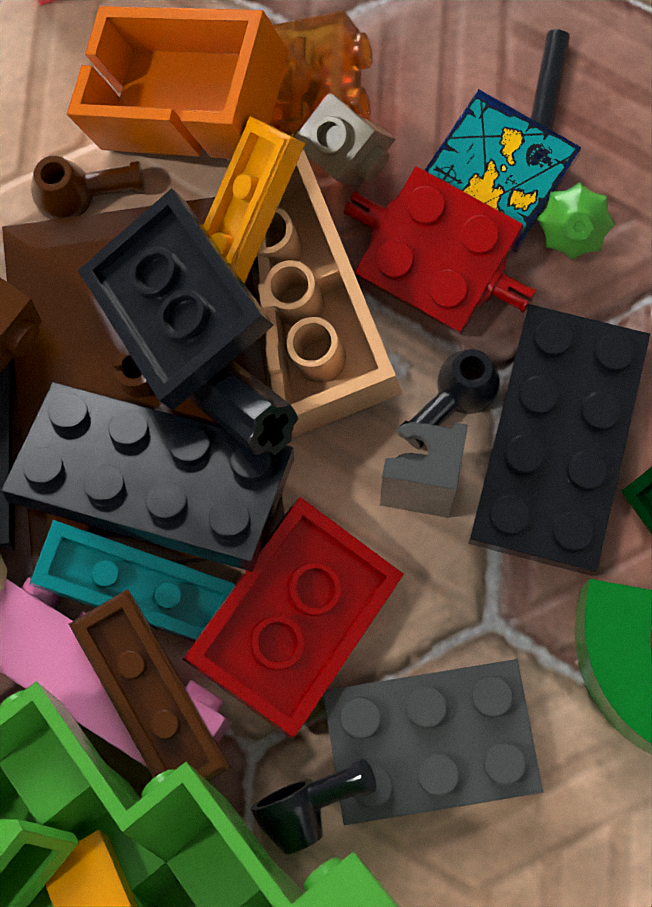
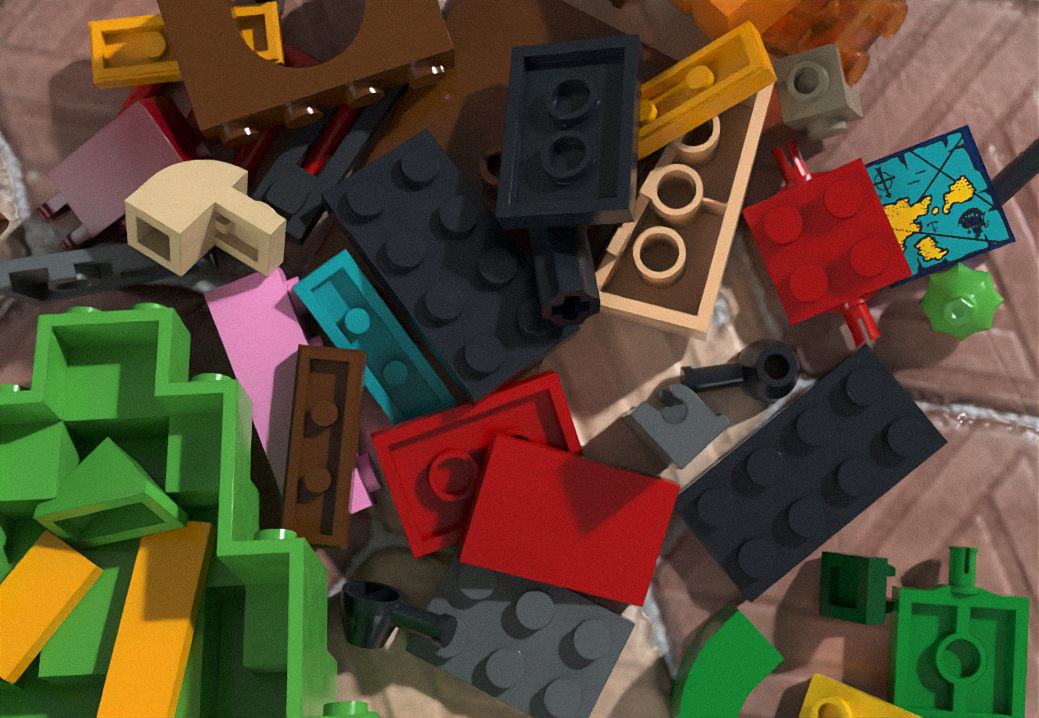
camera: 35 degrees right, 10 degrees up
none -> red tile [456,432,680,607]

